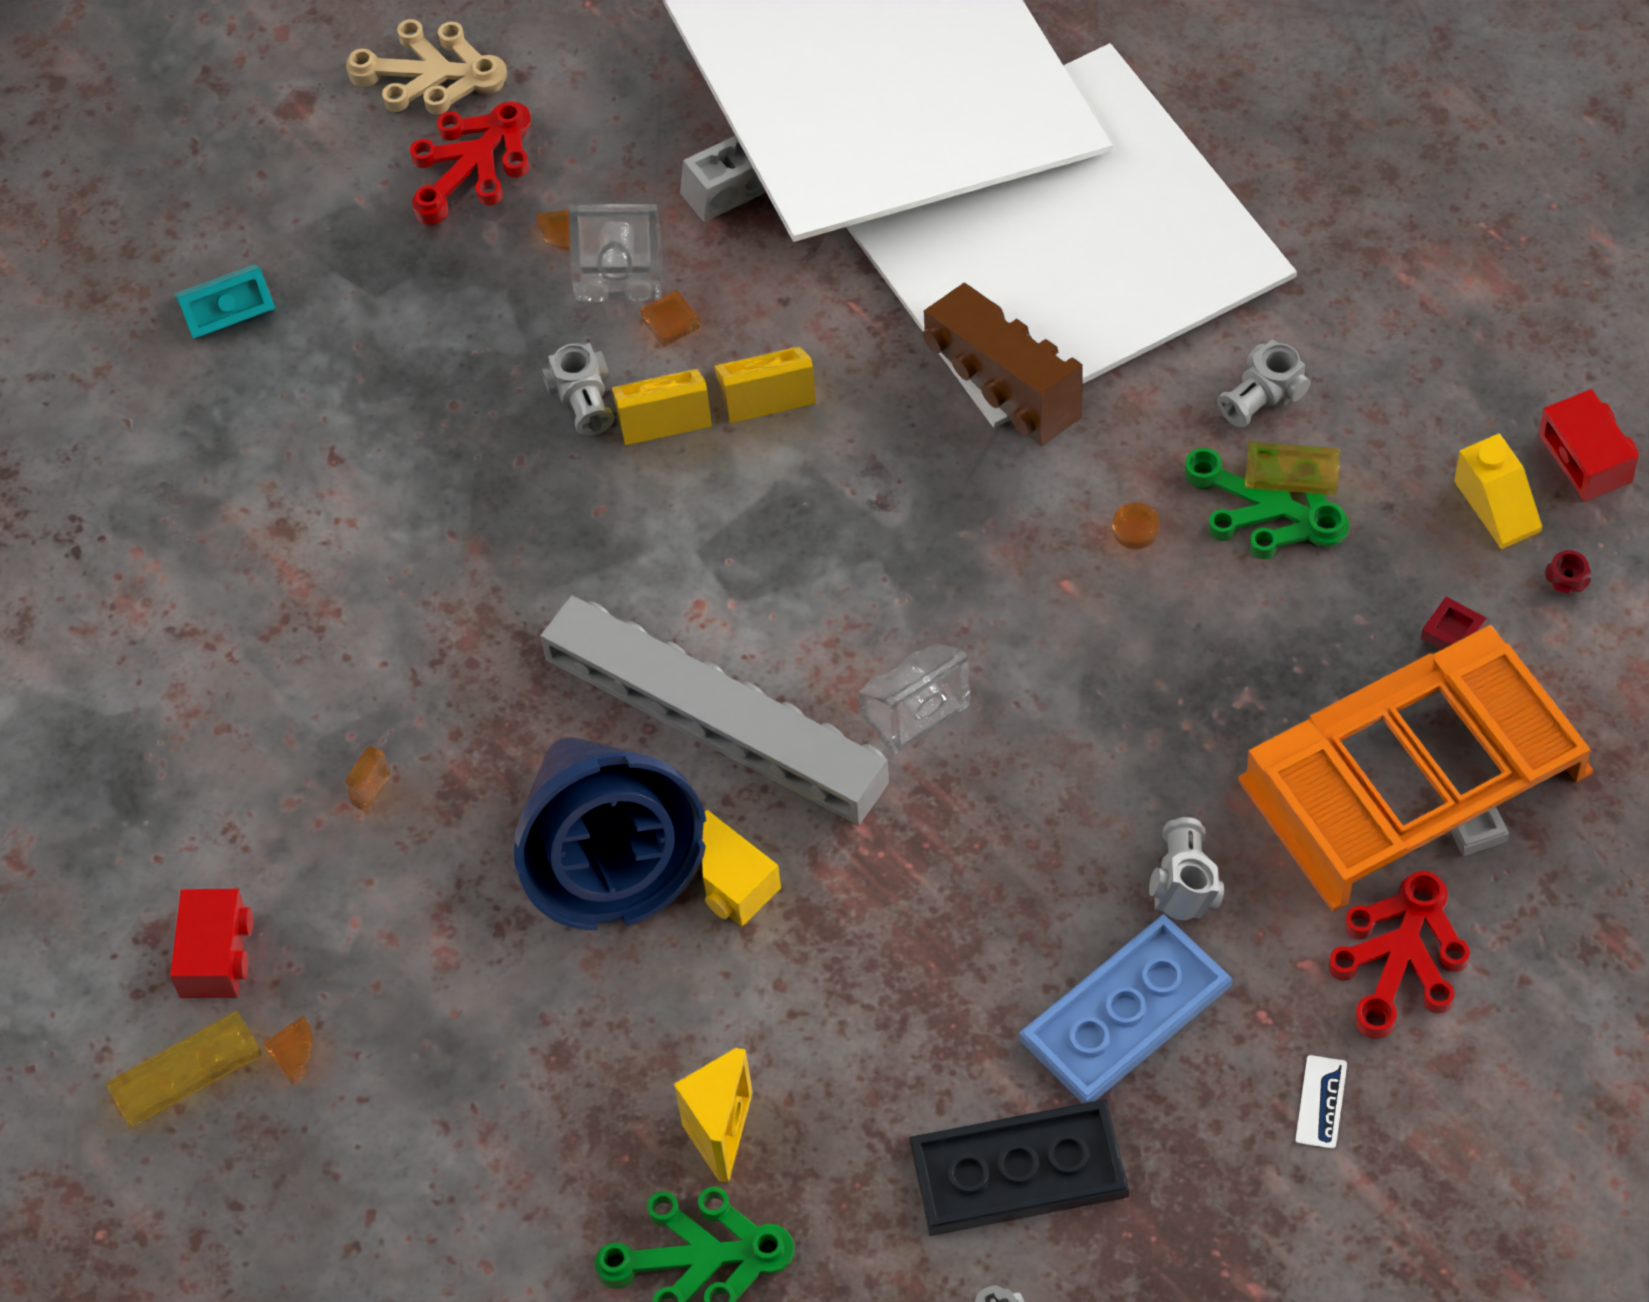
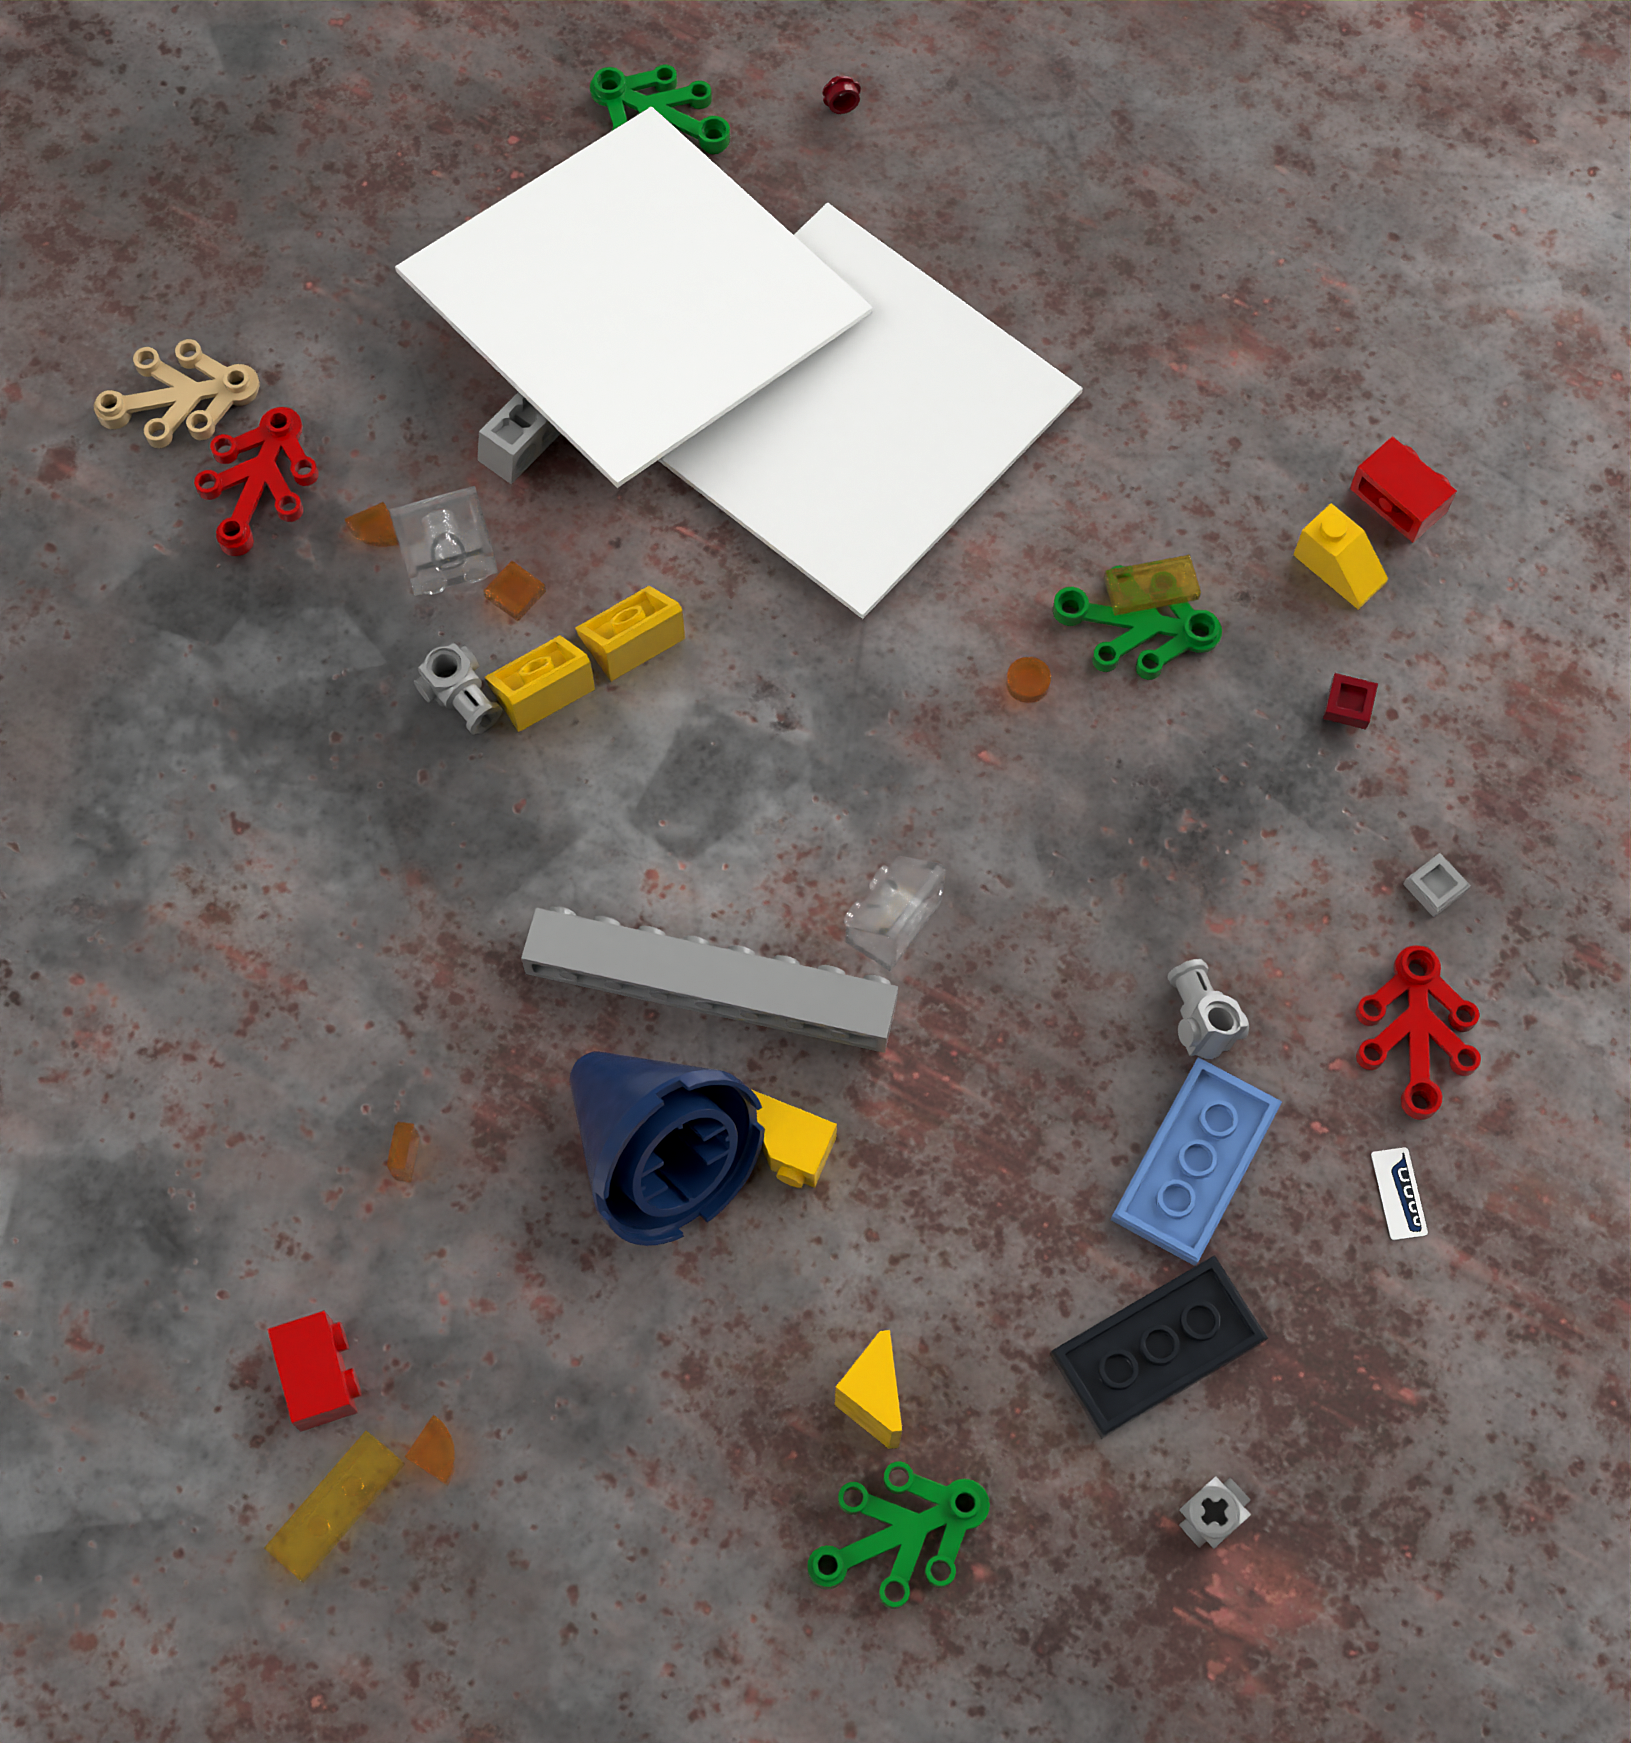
camera: 25 degrees left, 10 degrees up
teal panel [174,264,275,339] -> none
reddish brown wedge [923,282,1083,447] -> none
light grey connector [1217,339,1311,427] -> none
orange piece [1238,625,1593,913] -> none
dark red plate [1545,550,1591,594] -> none

